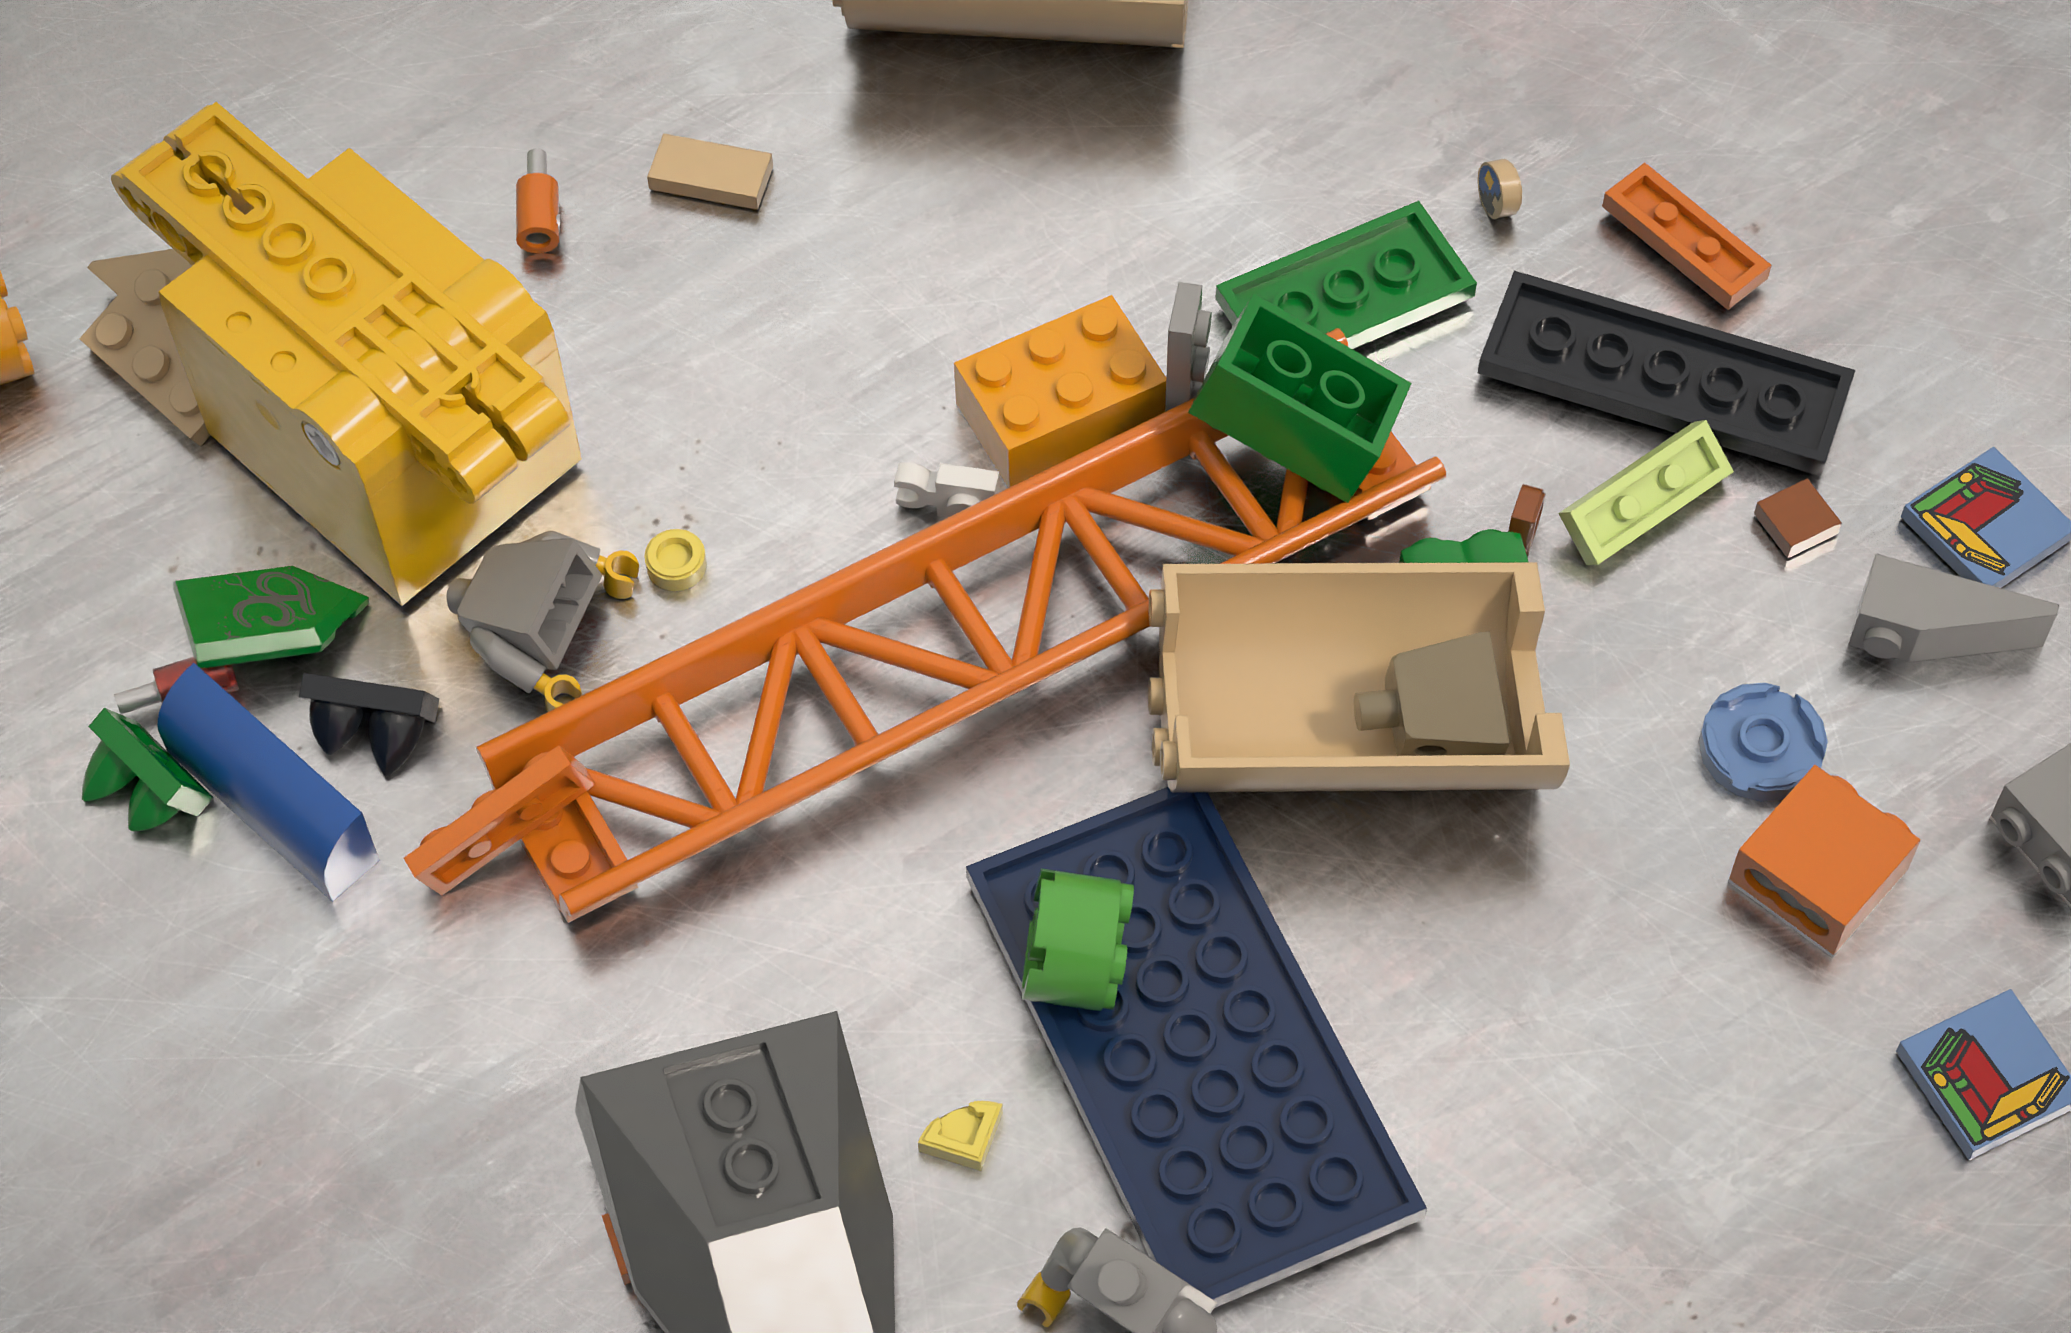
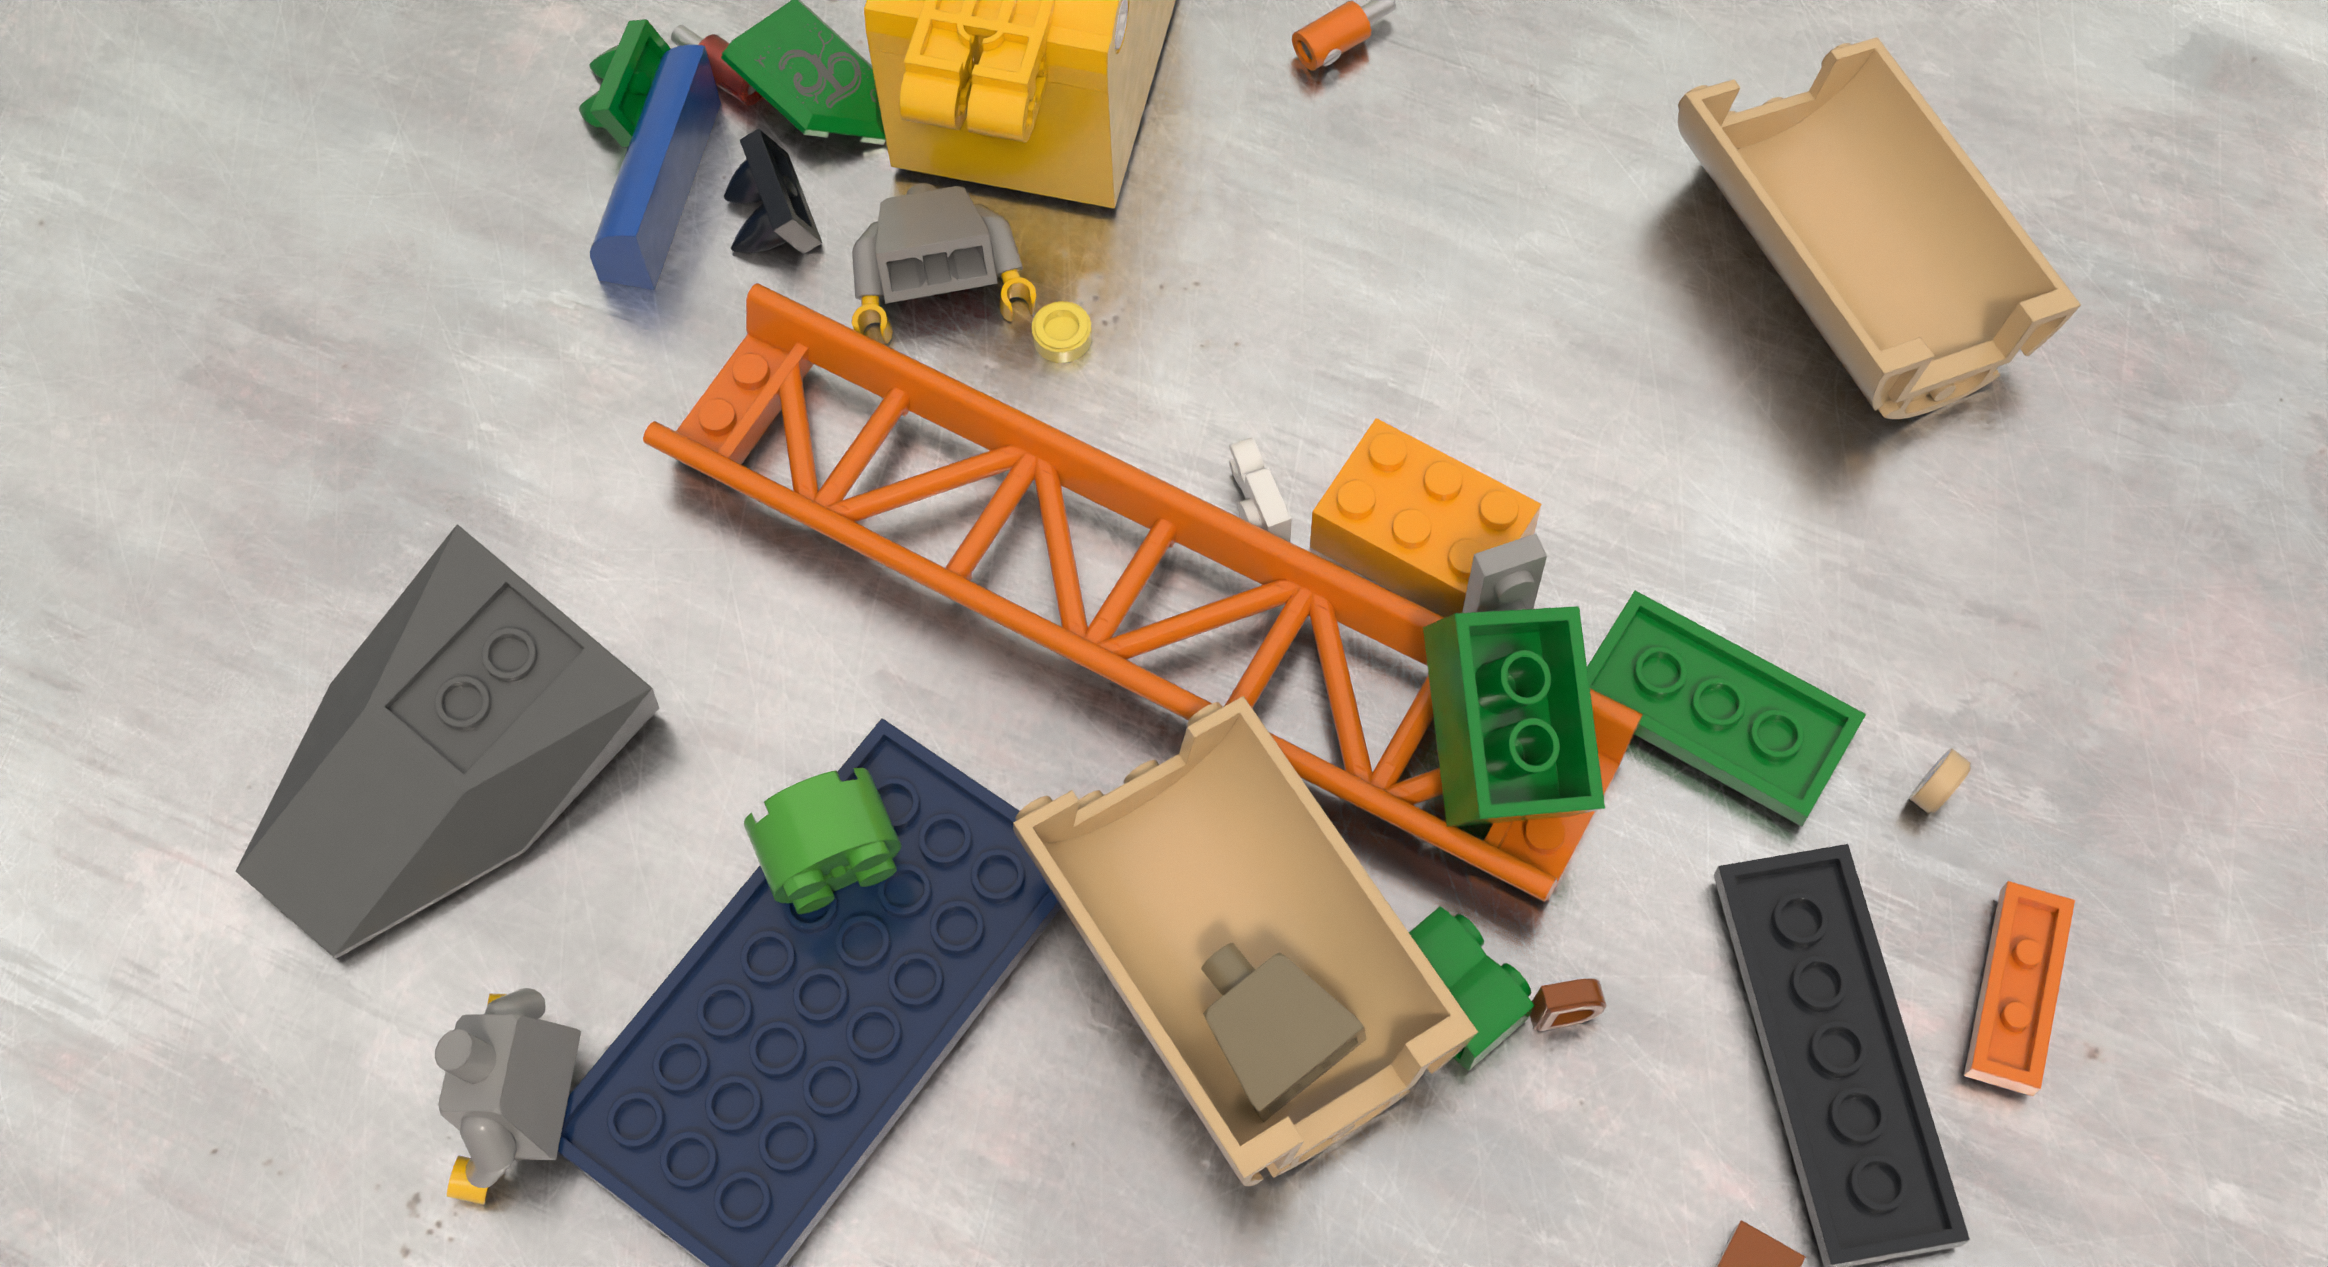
camera: 60 degrees right, 5 degrees up
orange plate [404,745,596,896] -> none
tan tile [647,133,773,210] -> none
light yellow tile [918,1101,1003,1171] -> none
yellowish green plate [1558,420,1734,565] -> none

